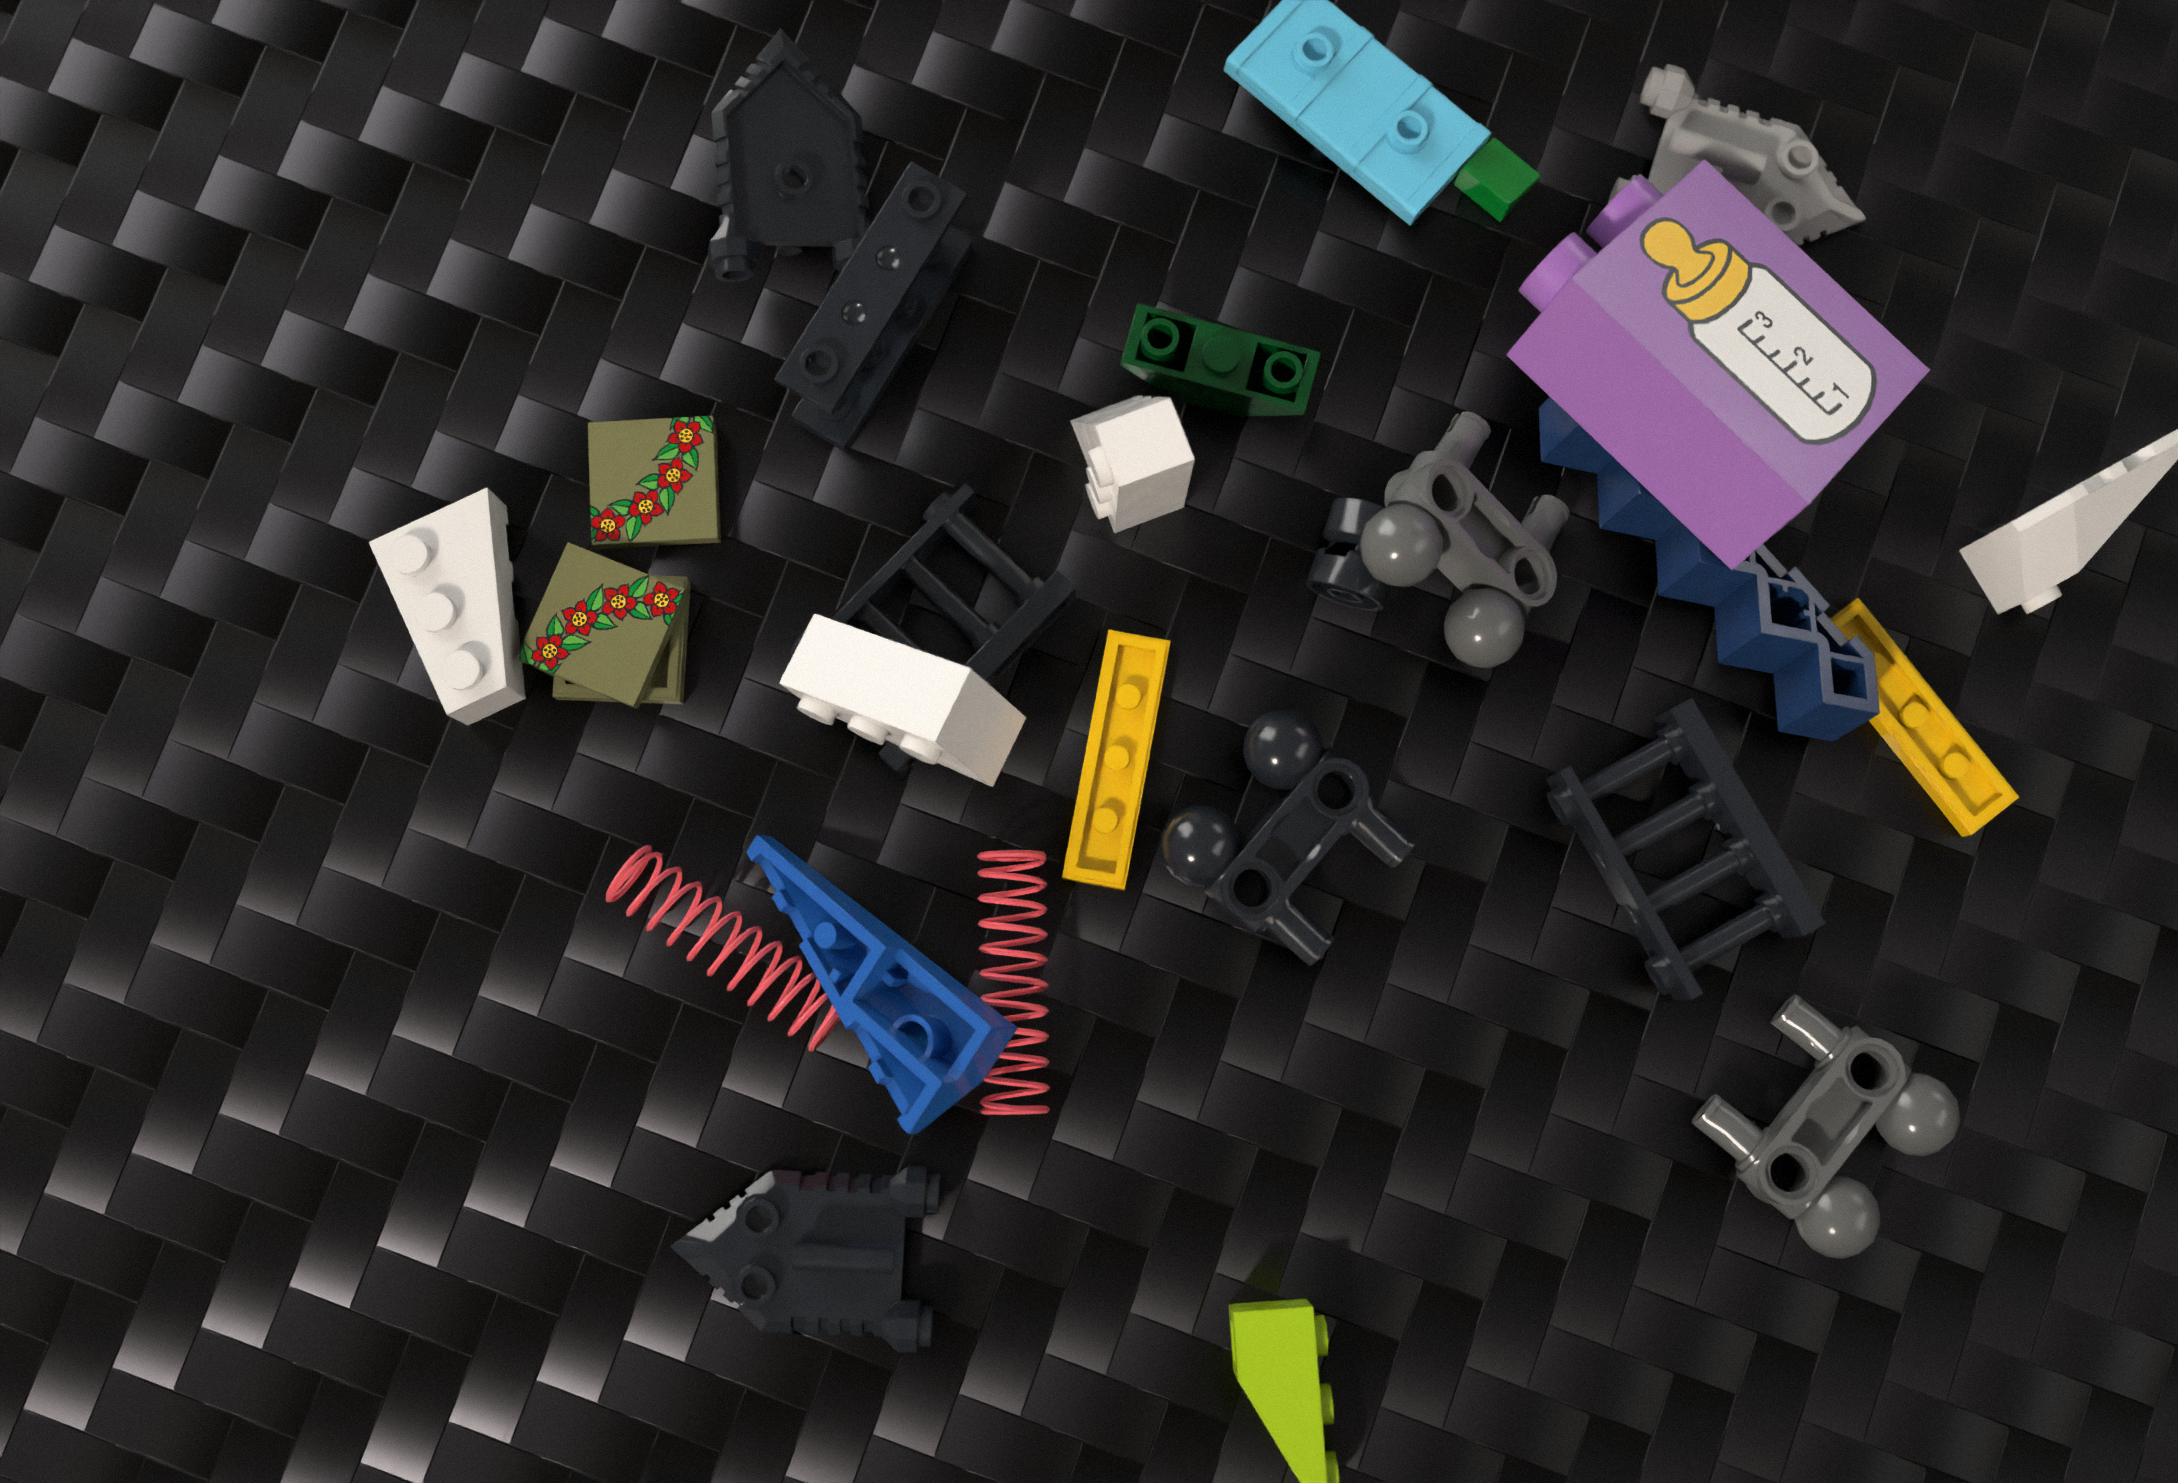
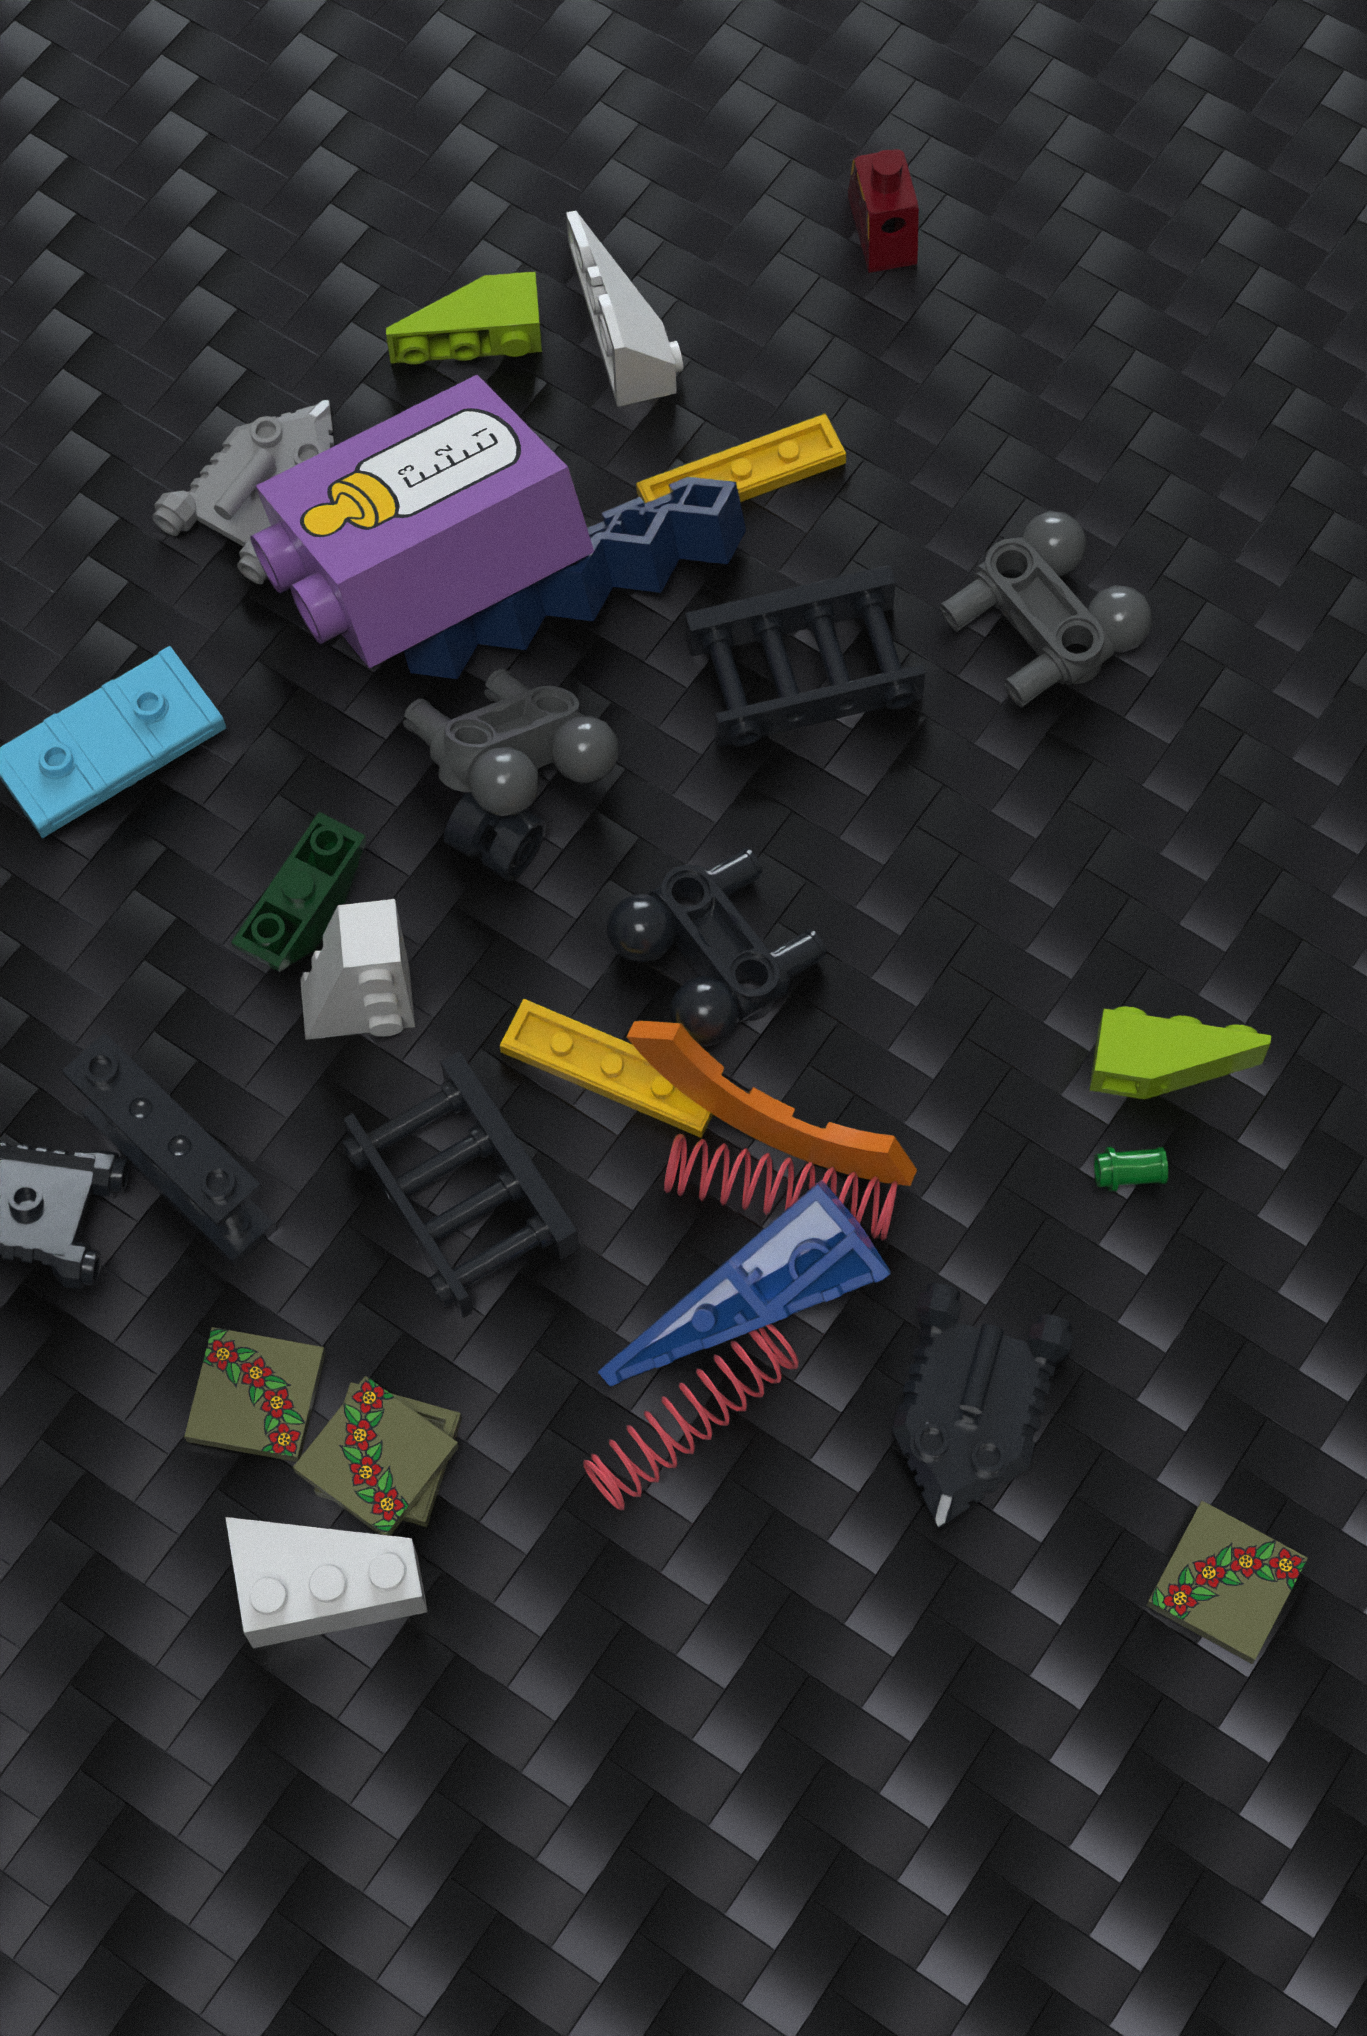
camera: 70 degrees left, 15 degrees down
white wedge [779,614,1026,787] -> none
green slope [1454,137,1541,223] -> none
none -> lime slope [386,272,542,364]
none -> orange tile [627,1021,917,1186]
none -> green pin [1094,1147,1168,1192]

